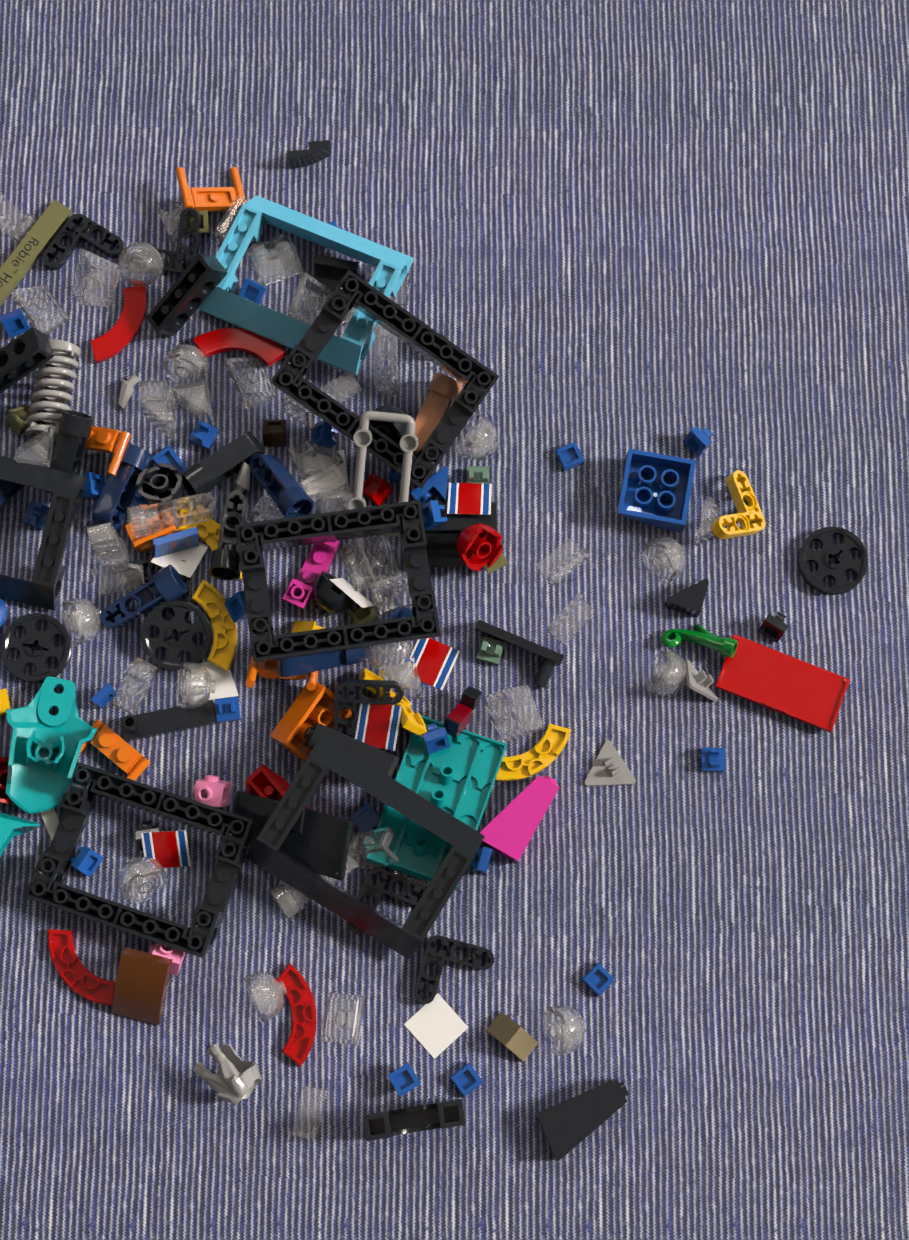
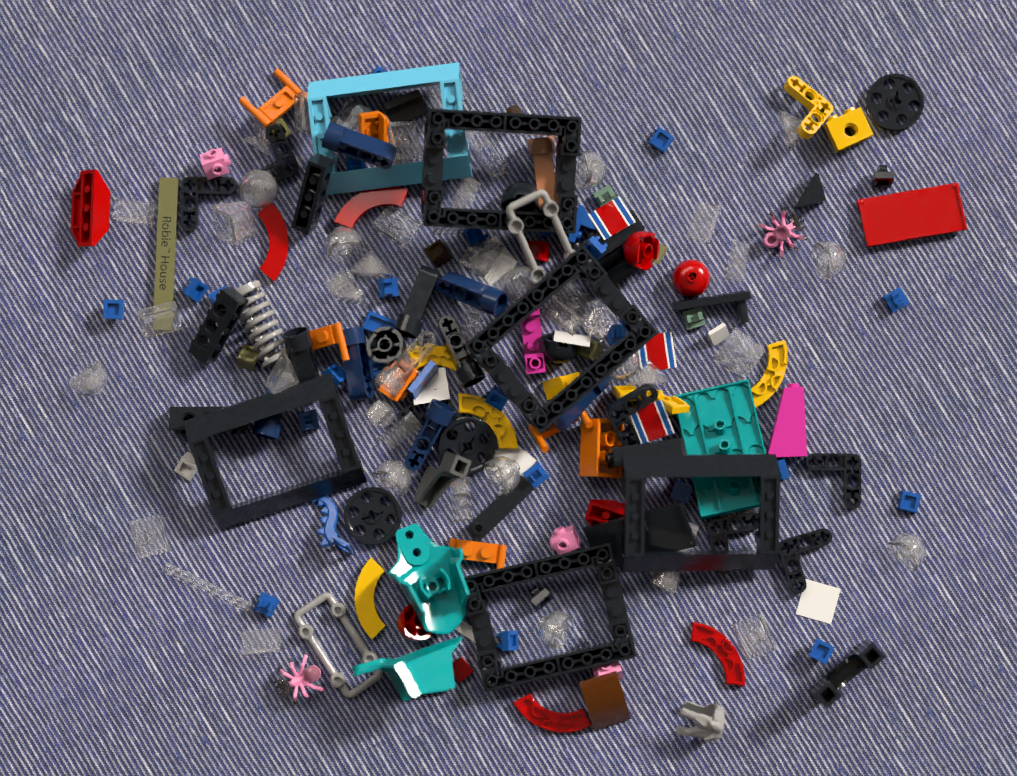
camera: 25 degrees left, 10 degrees up
clear slope [10,285,69,335] -> none
blue tile [91,683,117,709] -> none
light grey bar [118,374,140,410] -> none
sticker [141,830,191,869] -> none
light grey bar [233,461,250,493] -> none
clear cylinder [244,972,287,1023] -> none
black slope [287,140,331,169] -> none
clear panel [292,1085,328,1140] -> none
clear panel [348,827,399,869] -> none
blue tile [423,723,450,755] -> none
piece [443,686,482,738] -> none
blue tile [449,1063,483,1097] -> none
dark tan slope [486,1012,538,1062] -> none
black slope [536,1079,629,1161] -> none
light grey piece [584,740,636,786] -> none
blue slope [617,448,696,533] -> none
clear cylinder [641,537,686,584] -> none
green plant [660,624,738,658] -> none
blue tile [683,426,713,458] -> none
light grey piece [685,660,719,702] -> none
none -> bright pink brick [200,148,231,180]
none -> dark blue beam [321,121,397,169]
none -> orange bracket [358,111,389,143]
none -> dark grey arch [413,451,472,509]
none -> red slope [452,656,474,683]
none -> red cylinder [672,259,710,298]
none -> white slope [707,323,730,346]
none -> animal [758,207,808,258]
none -> black beam [804,453,861,509]
none -> yellow brick [823,107,874,153]

